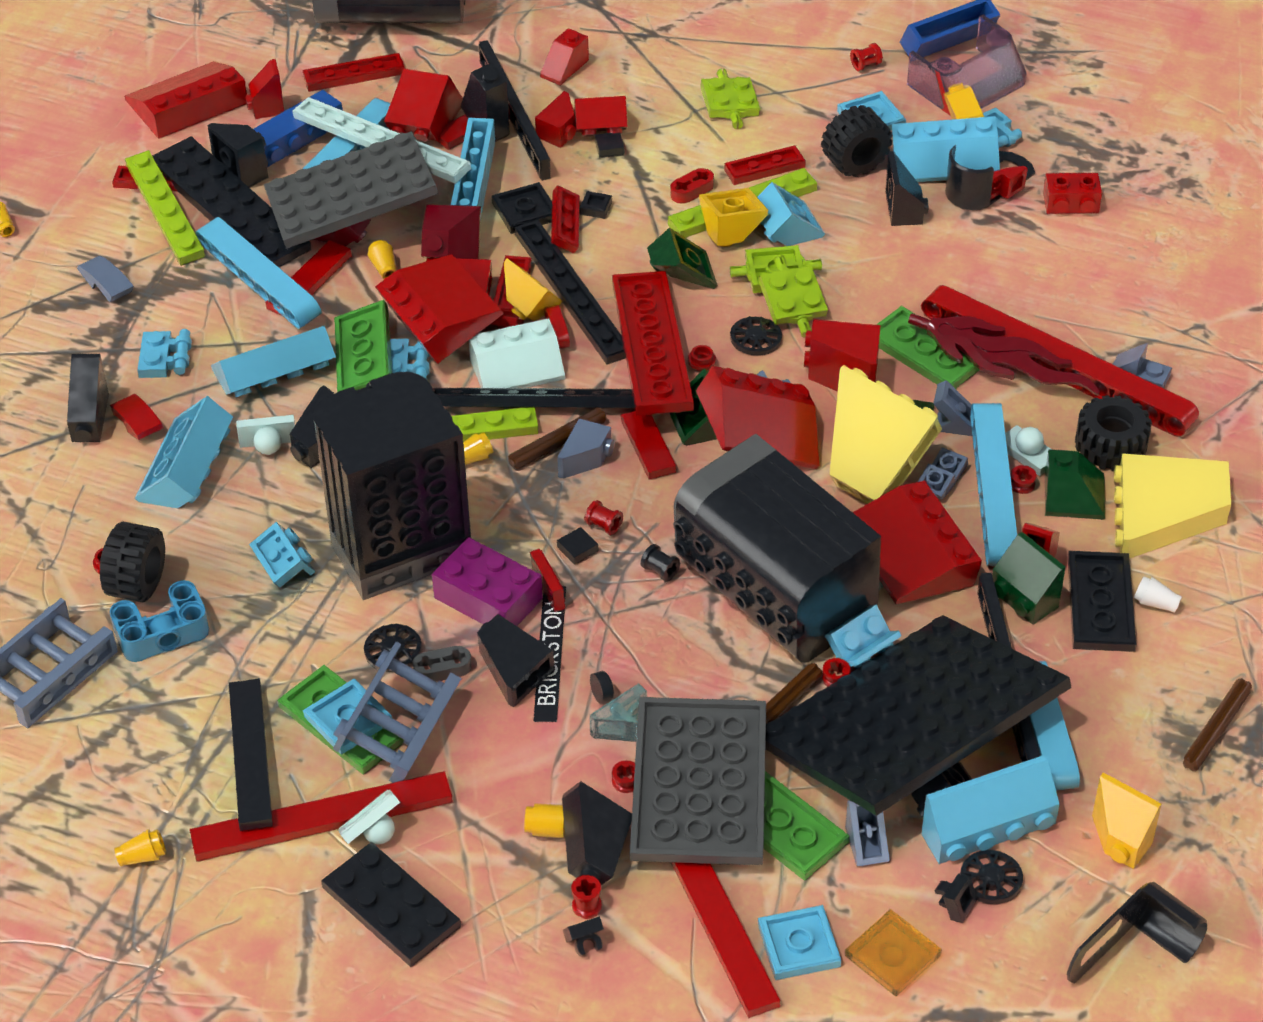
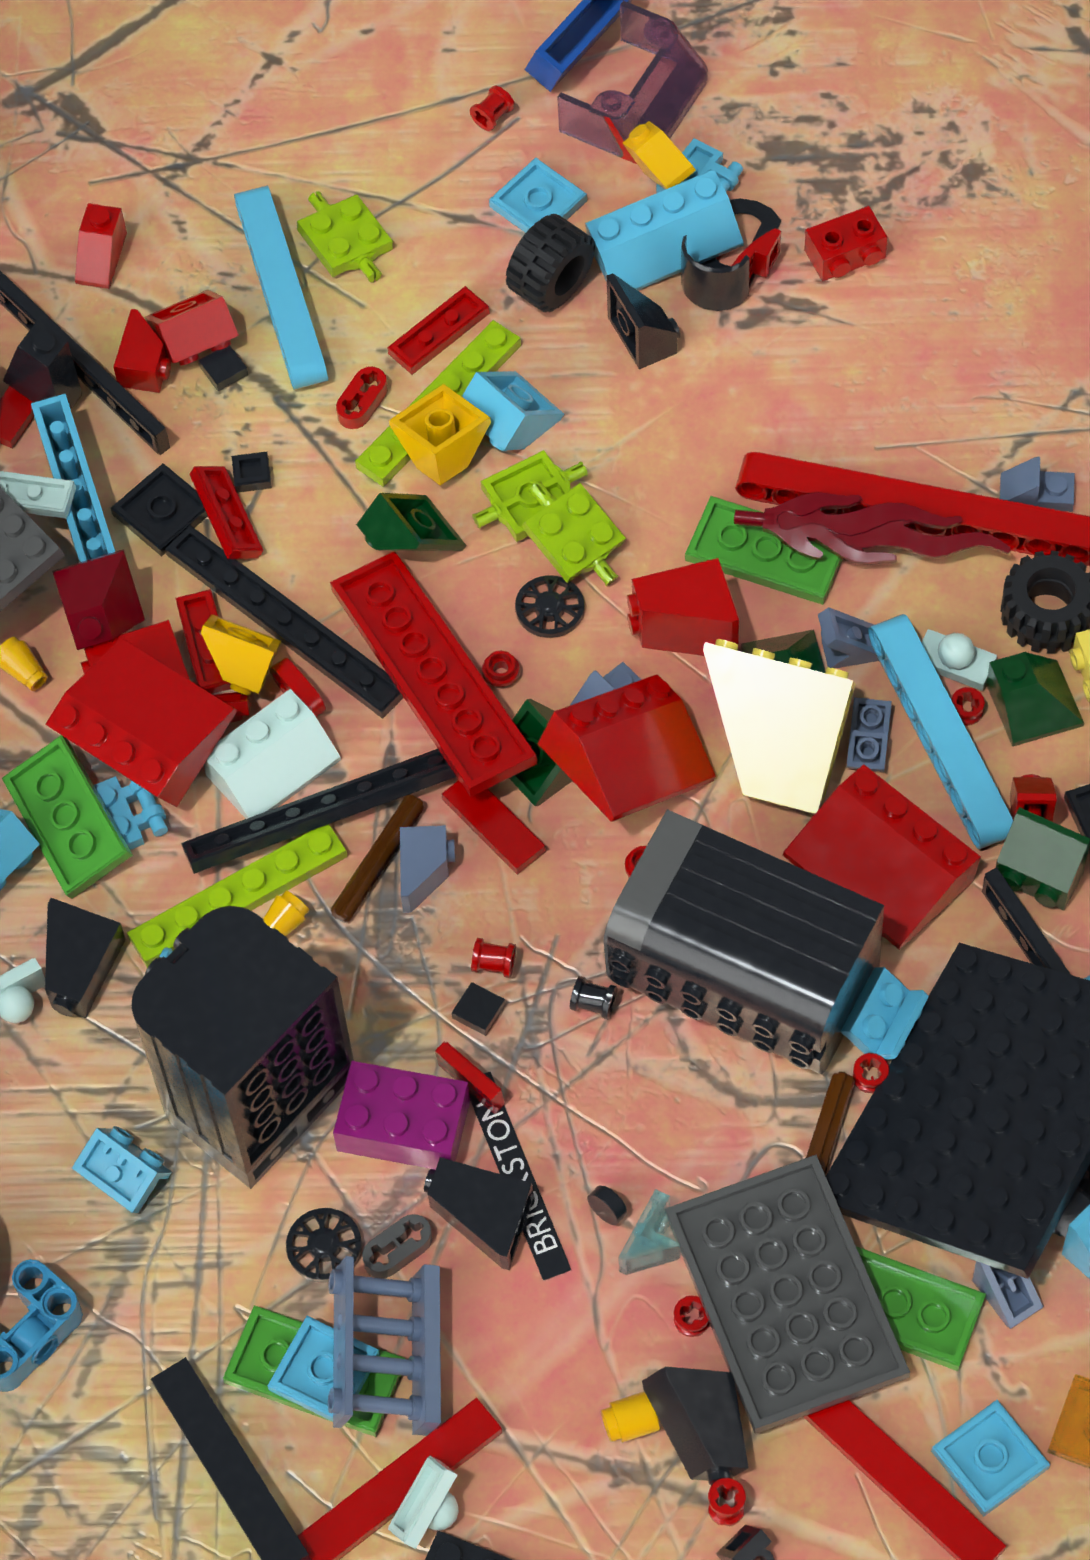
camera: 20 degrees left, 15 degrees up
none -> medium azure beam [234,185,328,390]

